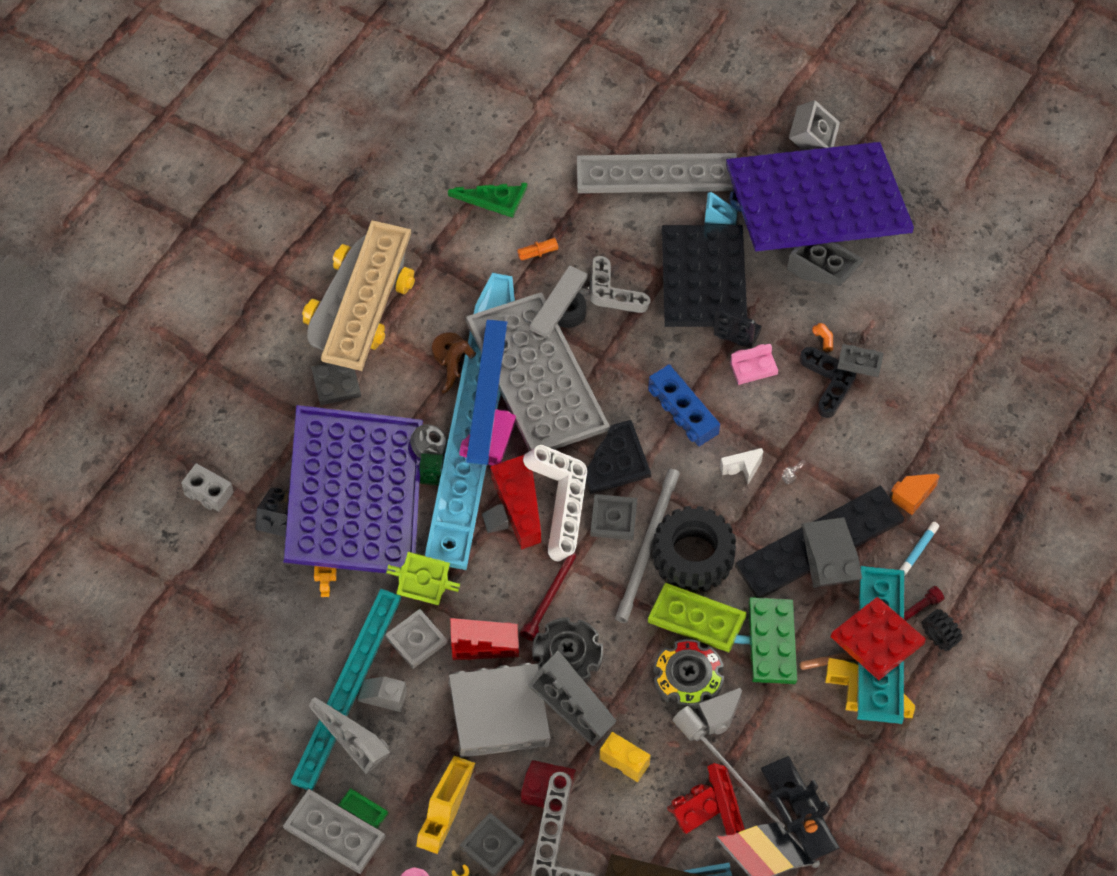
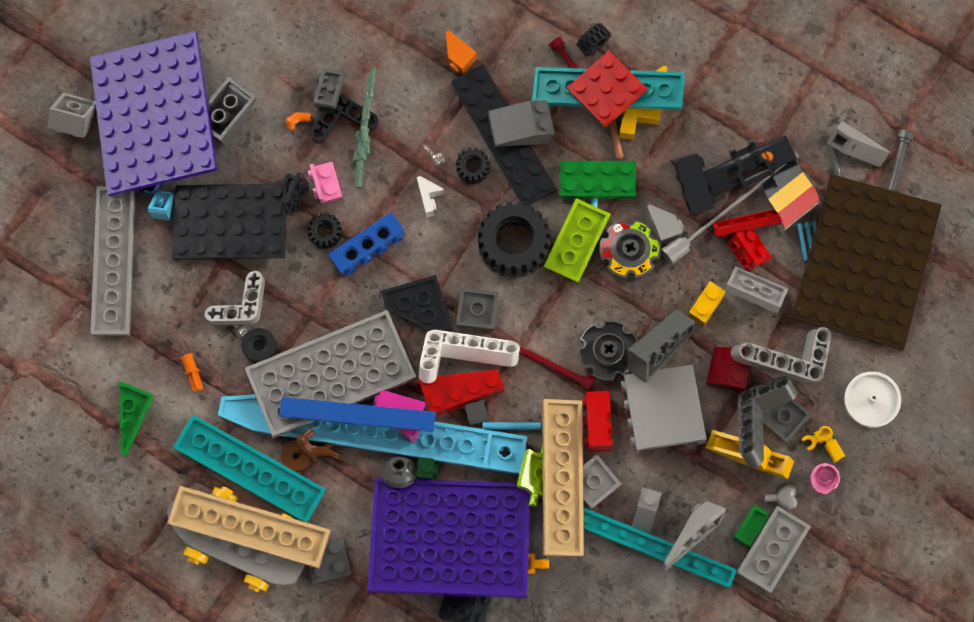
camera: 85 degrees left, 15 degrees up
light grey tile [529,266,588,338] -> none
light grey piece [615,469,680,623] -> none
medium azure bar [899,522,939,576] -> none
none -> teal plate [173,414,327,523]
none -> black tyre [307,212,342,249]
none -> sand green sword [352,67,376,188]
none -> black tyre [456,147,490,184]
none -> medium azure bar [483,422,541,430]
none -> tan plate [542,399,584,557]
none -> black wedge [671,153,715,215]
none -> light grey plate [724,266,788,314]
none -> dark grey beam [738,376,798,468]
none -> light grey rock [765,485,797,509]

